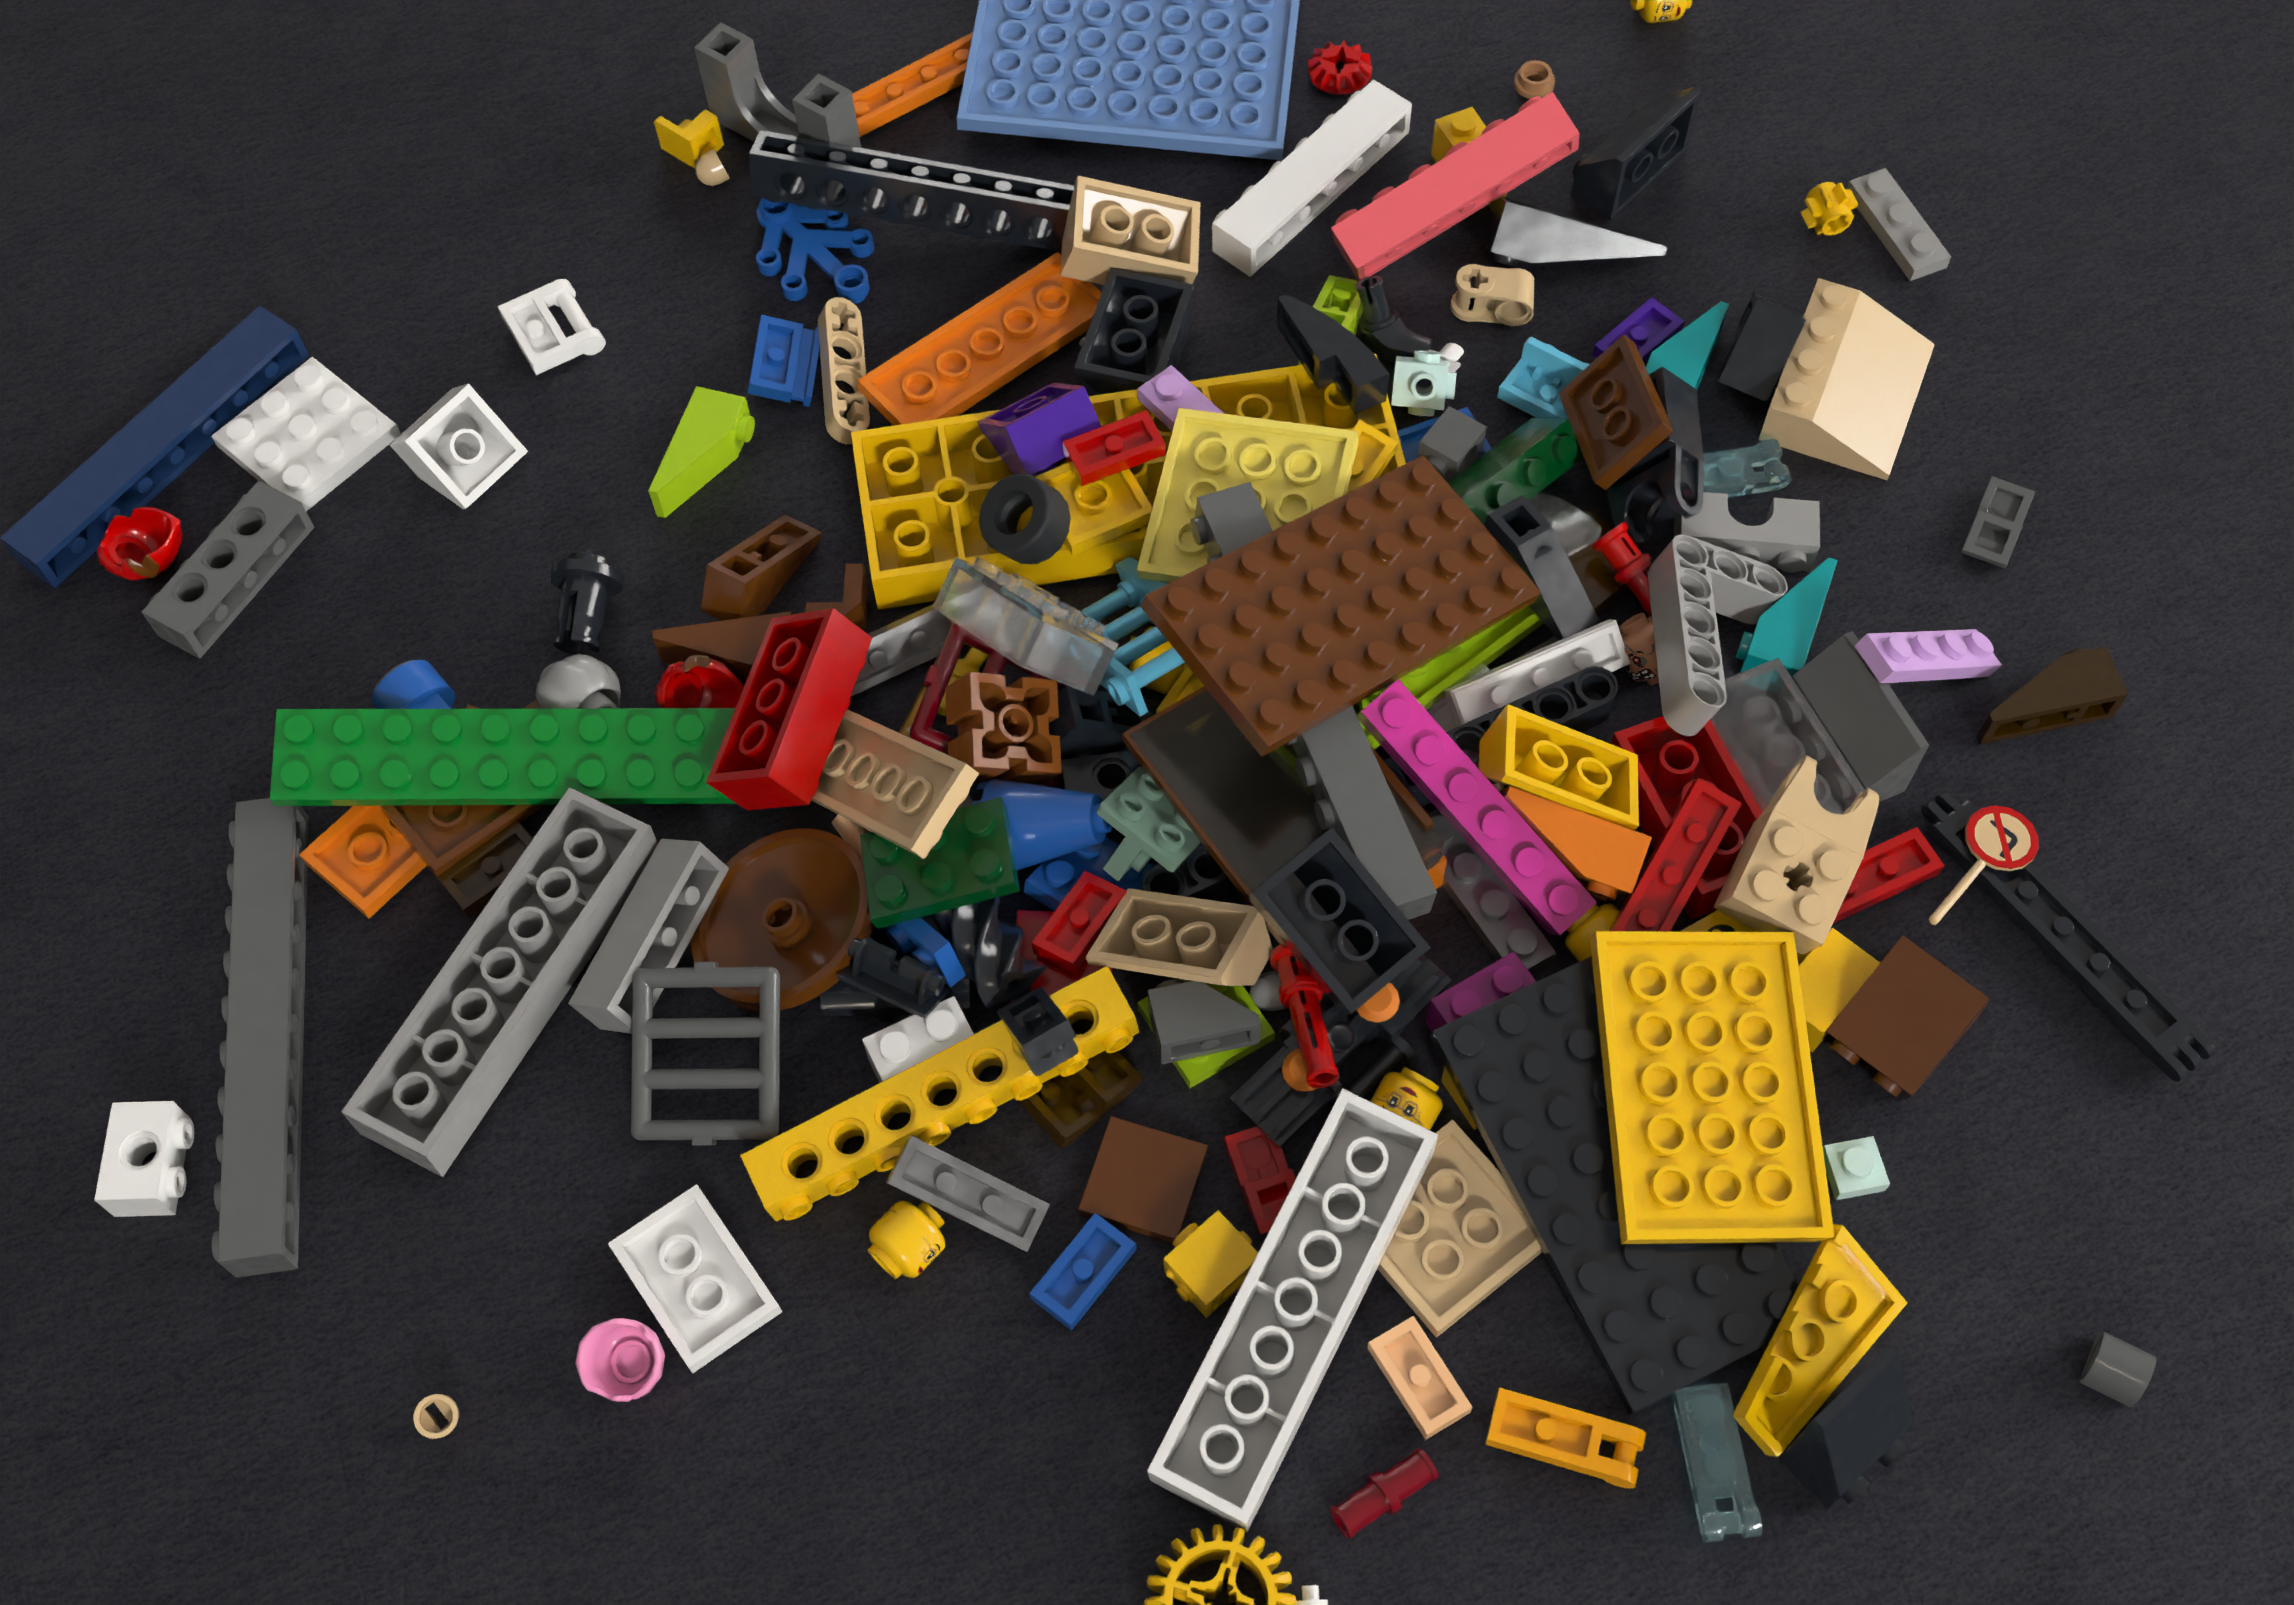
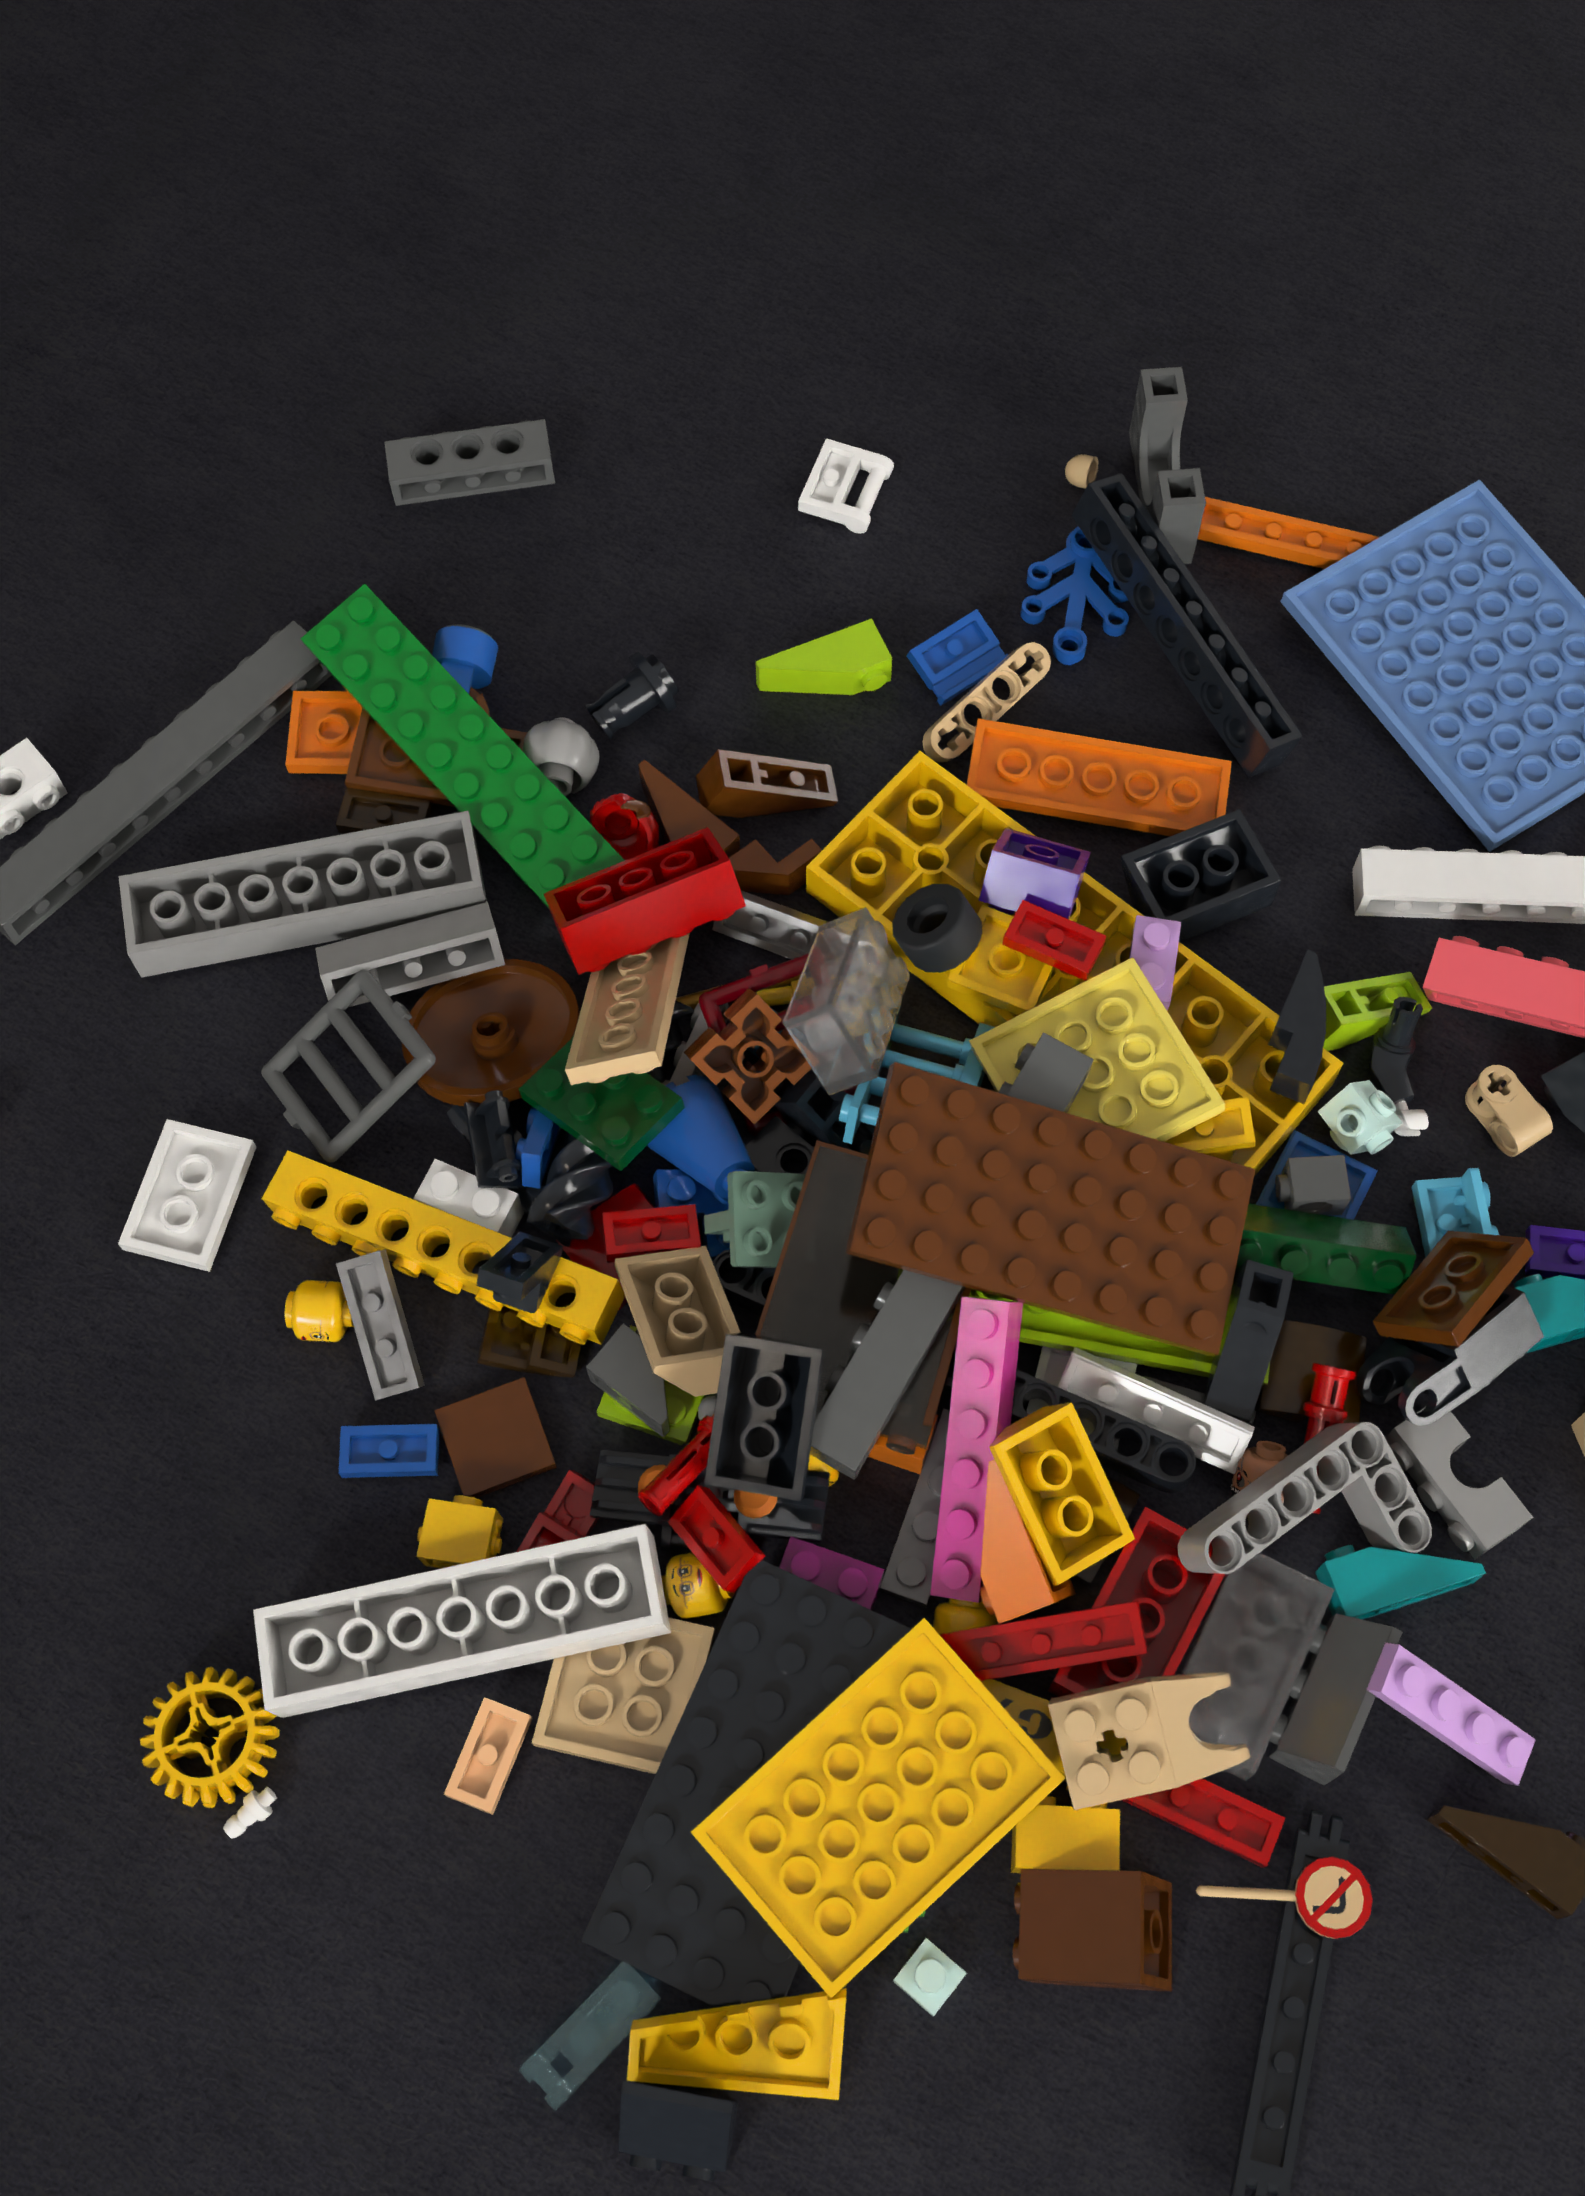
camera: 50 degrees right, 5 degrees up
dark blue brick [0,306,309,589] -> none
red hair [97,507,183,580] -> none
white plate [211,357,401,511] -> none
white slope [390,384,528,509] -> none
bright pink hair [575,1318,665,1402] -> none
yellow panel [654,109,724,168] -> none
tan slope [1060,176,1200,285] -> none
dark red pin [1329,1448,1438,1539] -> none
light orange plate [1485,1387,1646,1488] -> none
clear slope [1529,493,1601,556] -> none
clear light blue plate [1667,439,1792,507] -> none
none -> red plate [668,1485,766,1593]

